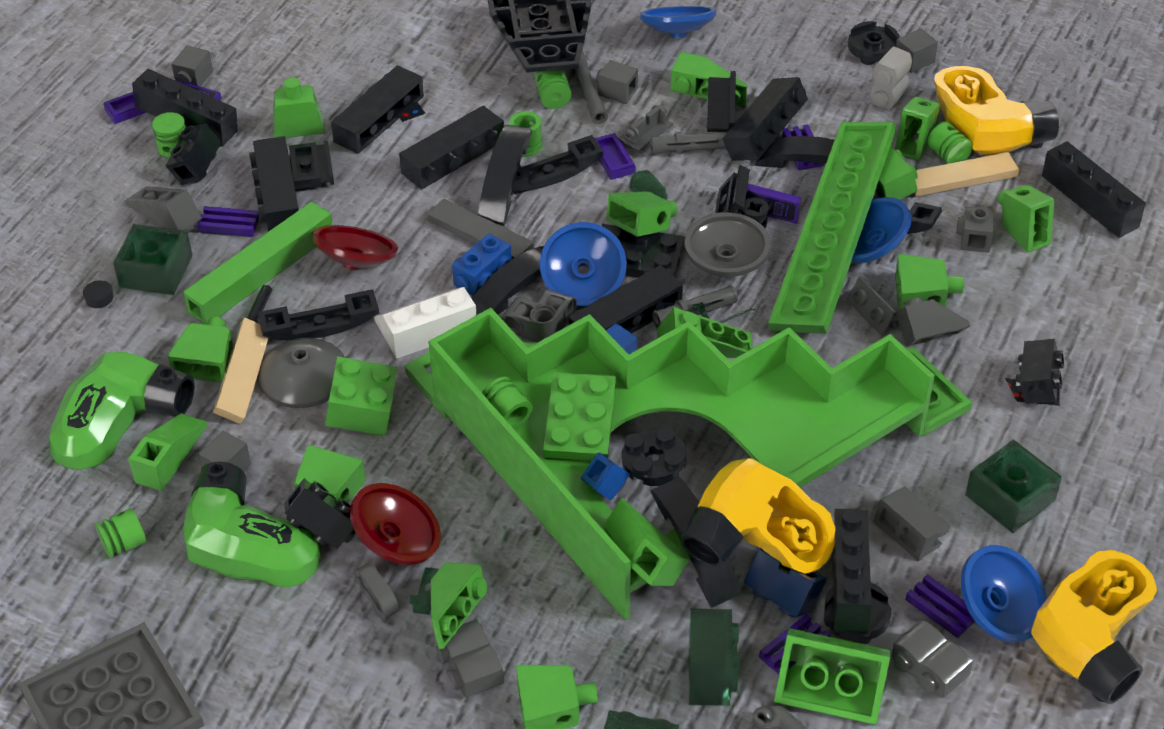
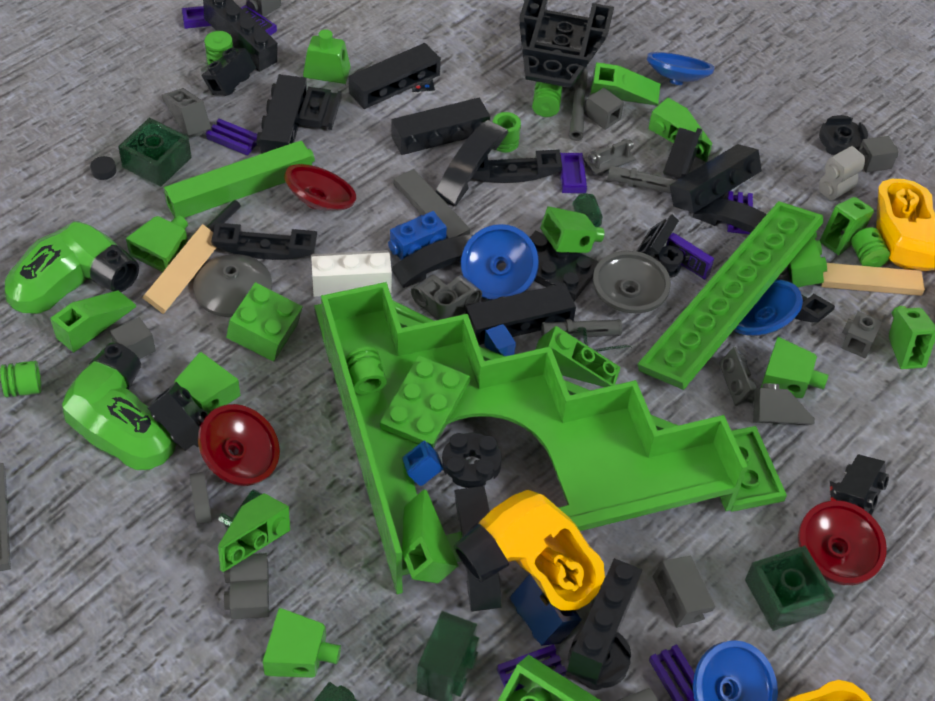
camera: 15 degrees right, 5 degrees up
none -> bright green slope [590,62,661,106]
none -> dark red dish [798,500,887,585]

